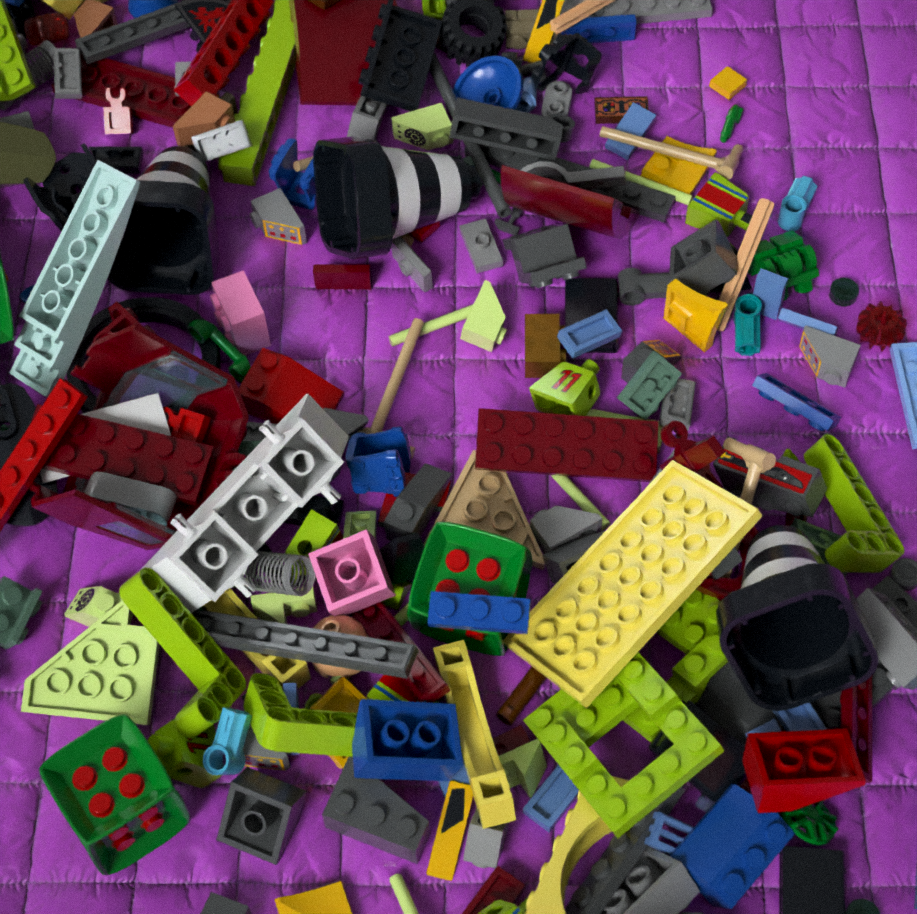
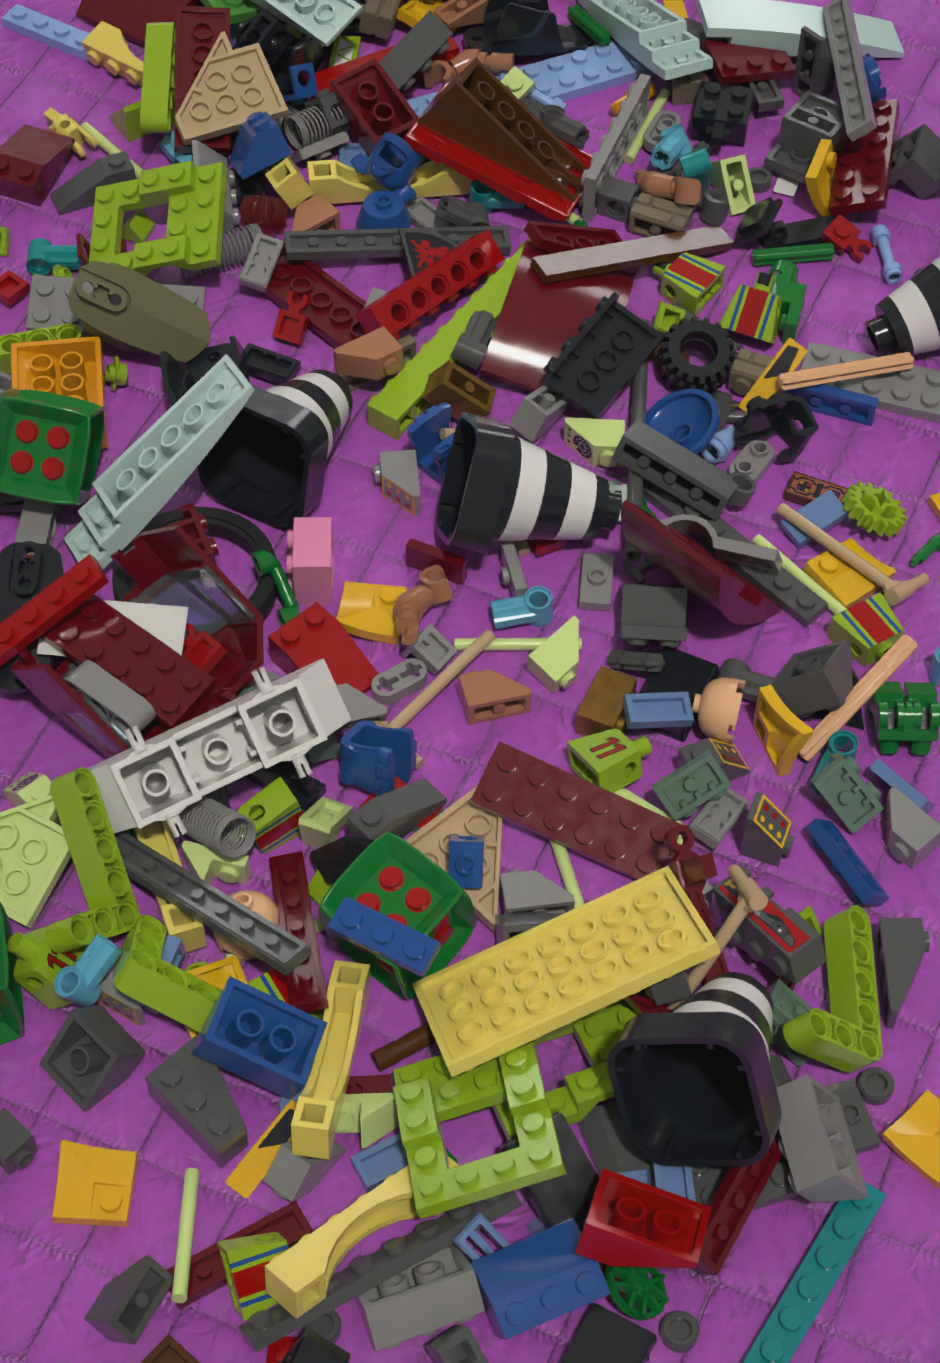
camera: 20 degrees right, 5 degrees down
plate [191,120,252,162] -> none
bright pink brick [308,529,396,616] -> none
medium blue tile [753,268,788,320] -> none
none -> yellow plate [336,581,407,645]
none -> light grey beam [371,658,427,705]
none -> nougat piece [393,565,454,645]
none -> light grey bracket [401,624,458,675]
none -> pearl gold brick [422,360,496,420]
none -> blue bracket [448,835,485,889]
none -> dark grey piece [450,310,497,370]
none -> nougat slope [458,669,532,725]
none -> medium azure piece [490,586,553,629]
none -> dark grey axle [607,650,665,673]
none -> dark grey tile [660,1311,700,1353]
none -> light nougat cylinder [692,677,746,744]
none -> dark grey slope [740,792,795,867]
none -> sand green bracket [810,752,885,833]
none -> lime gear [842,481,908,537]
none -> dark grey slope [875,918,930,1028]

